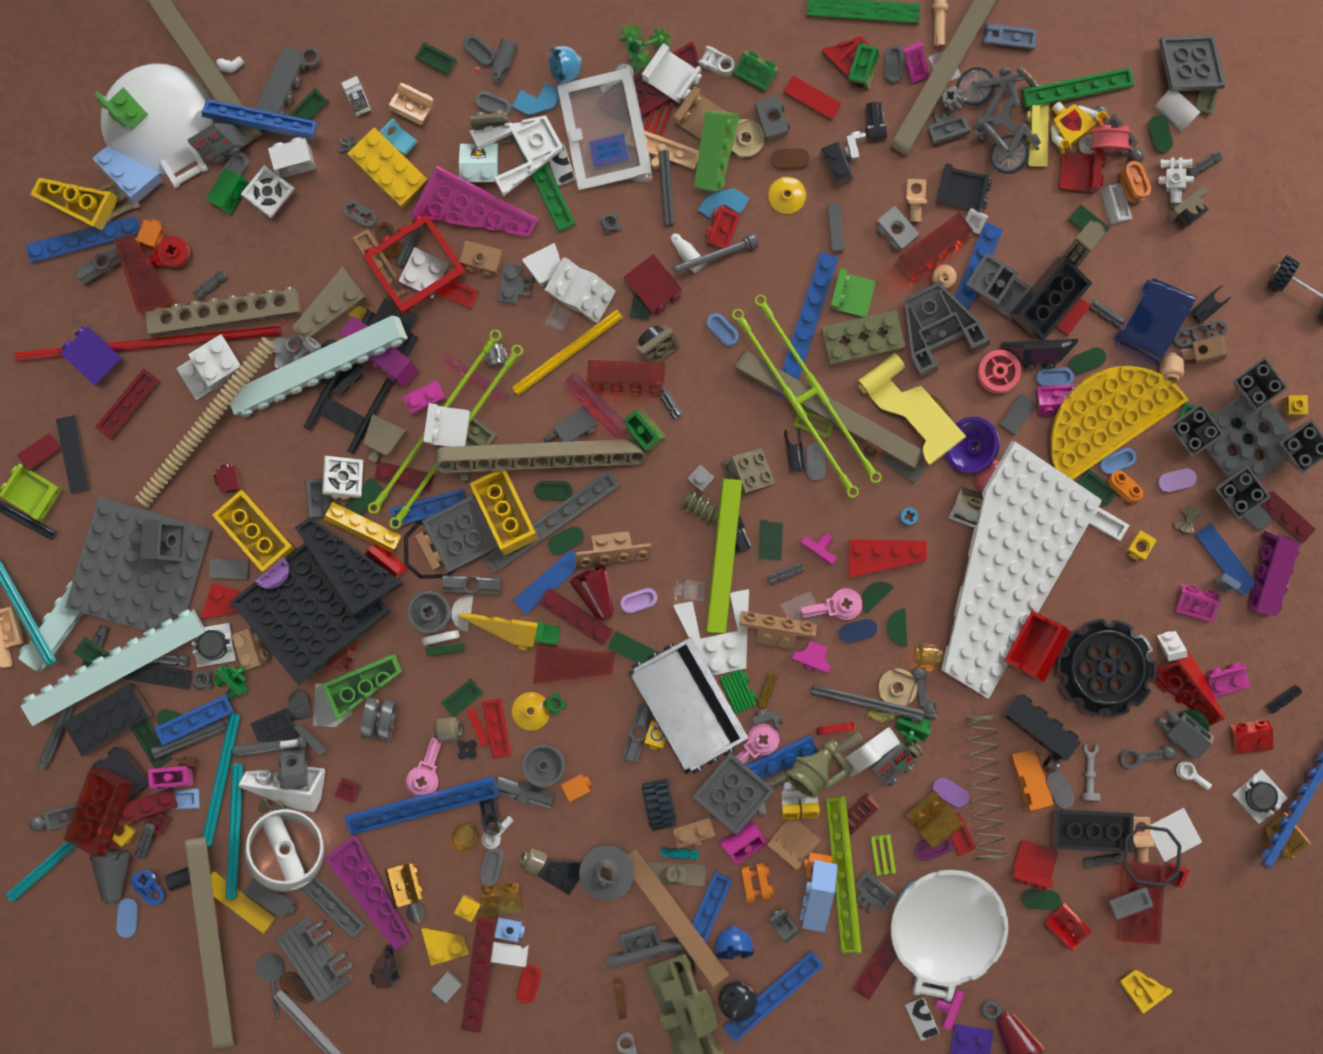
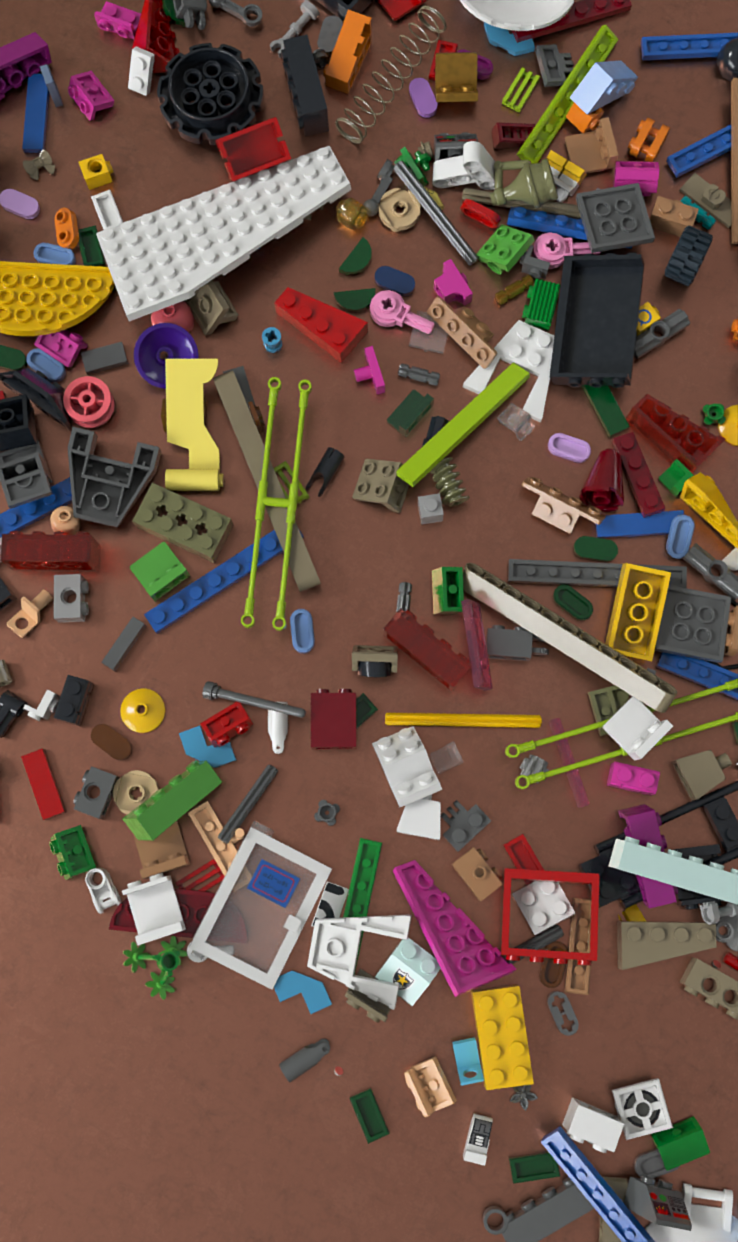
camera: 140 degrees left, 5 degrees down
dark red plate [374,461,435,493] -> none
dark grey tile [463,35,496,67] -> none
flat silver tile [475,91,511,116] -> none
dark azure cylinder [549,46,582,85] -> none
blue cylinder [715,926,753,960] -> none
dark grey bracket [769,908,801,943] -> none
flat silver tile [806,442,826,481] -> none
none -> bright green plate [476,224,535,274]
none -> medium blue tile [666,514,695,559]

